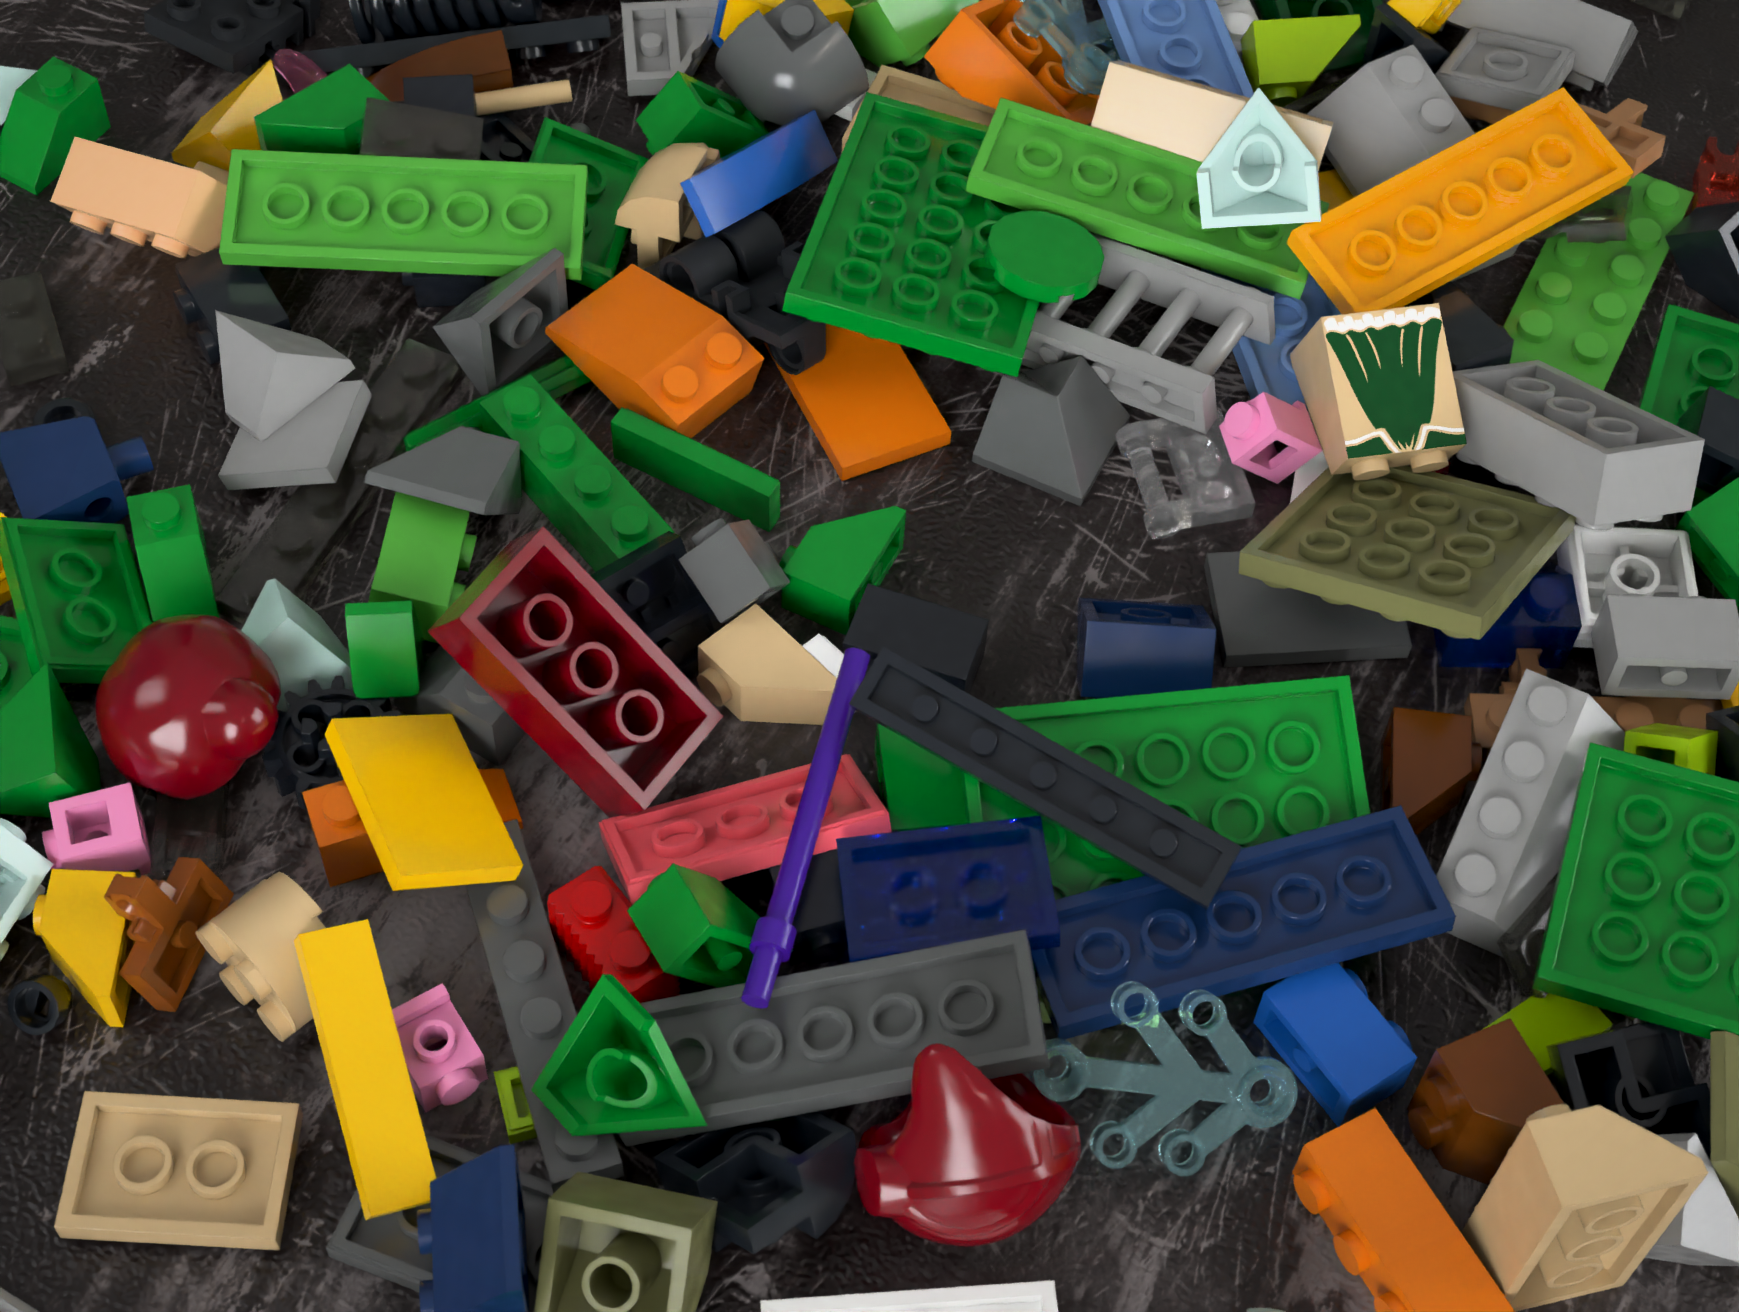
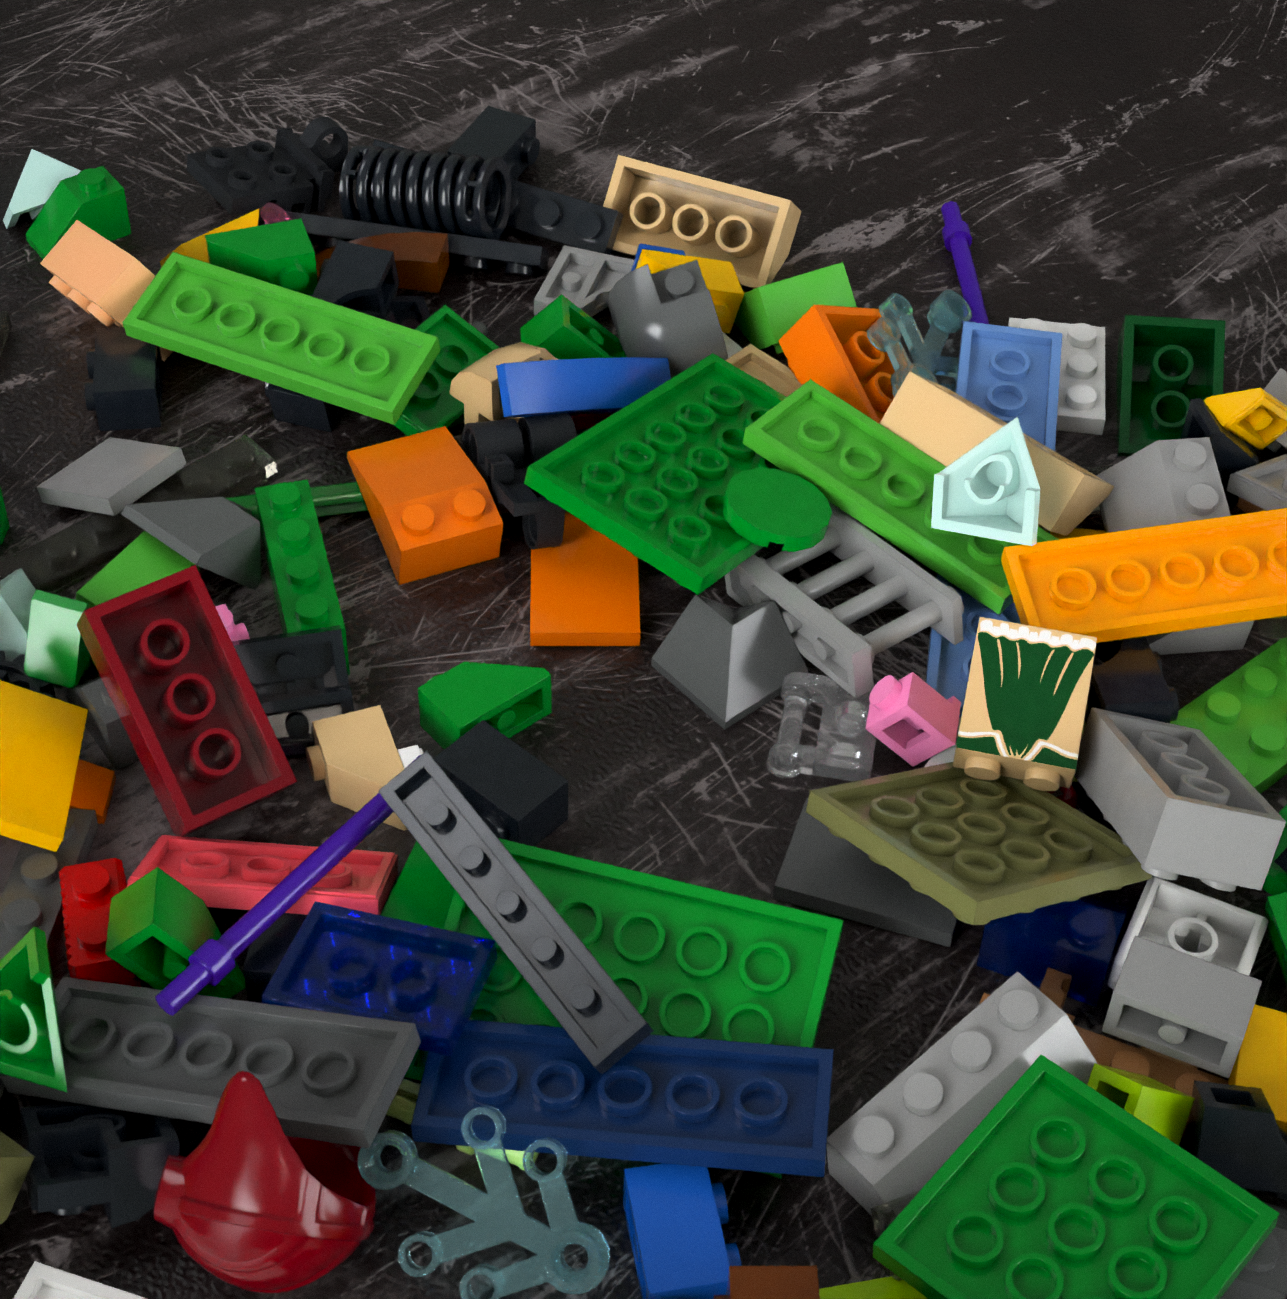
camera: 25 degrees right, 10 degrees down
light grey slope [215,310,355,443] -> none
clear smoke plate [359,97,484,160] -> none
dark grey slope [433,248,568,396] -> none
tan bar [475,79,572,116] -> none
green tile [610,407,780,532] -> none
dark grey brick [678,518,791,623] -> none
dark blue slope [1077,598,1217,699] -> none
lime slope [1241,14,1361,107] -> none
reddish brown slope [1380,707,1482,835] -> none

